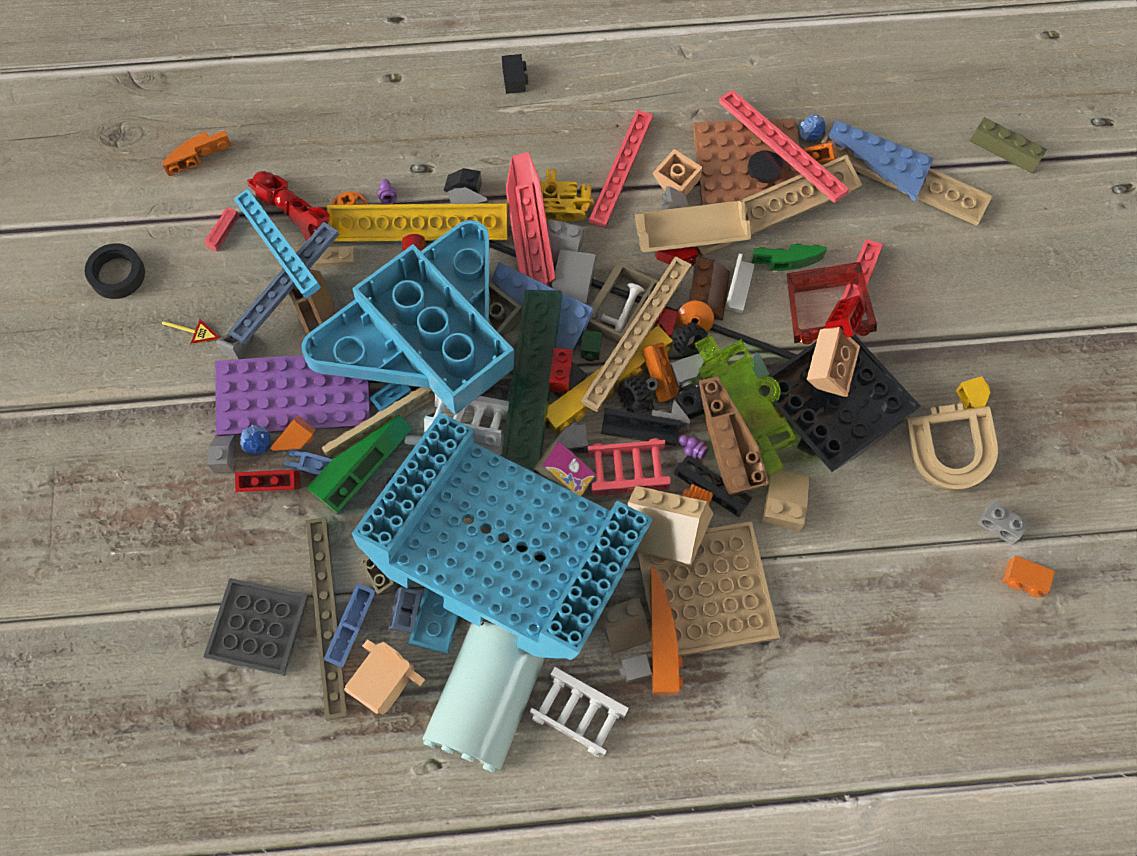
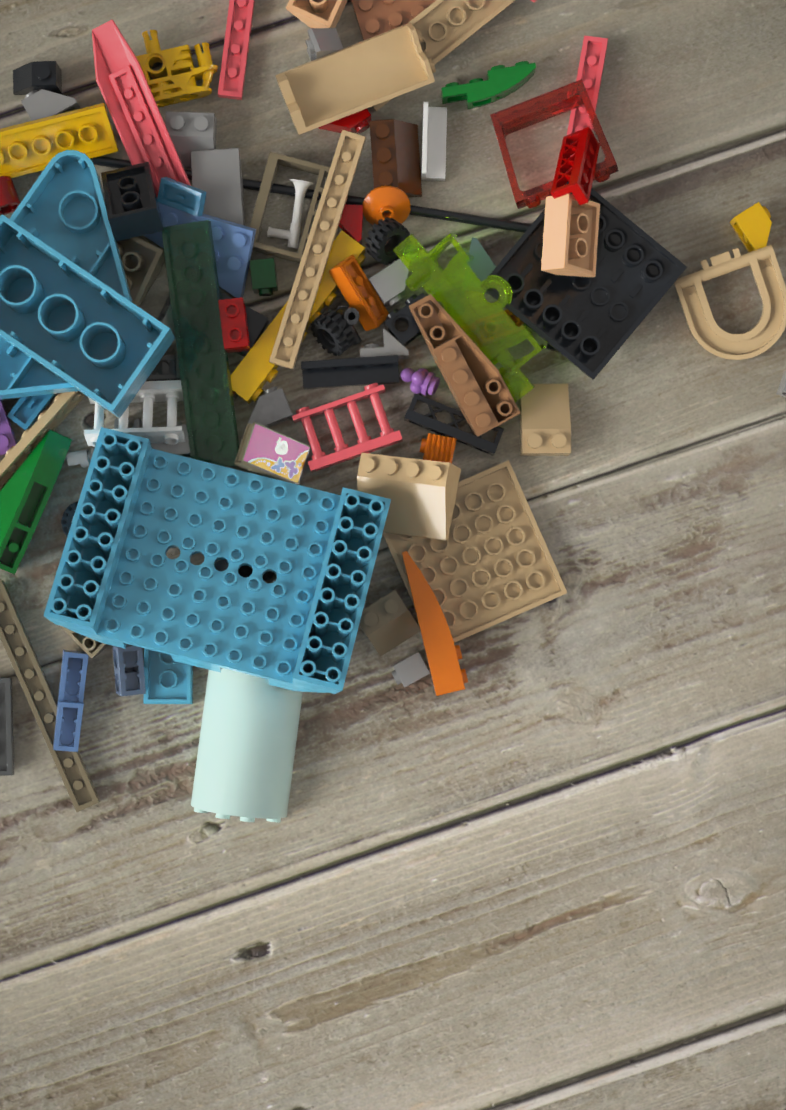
camera: 10 degrees left, 20 degrees up
light nougat piece [344,640,425,715] -> none
white fence [530,667,629,757] -> none
none -> black slope [101,162,164,242]
none -> dark azure plate [157,177,207,217]

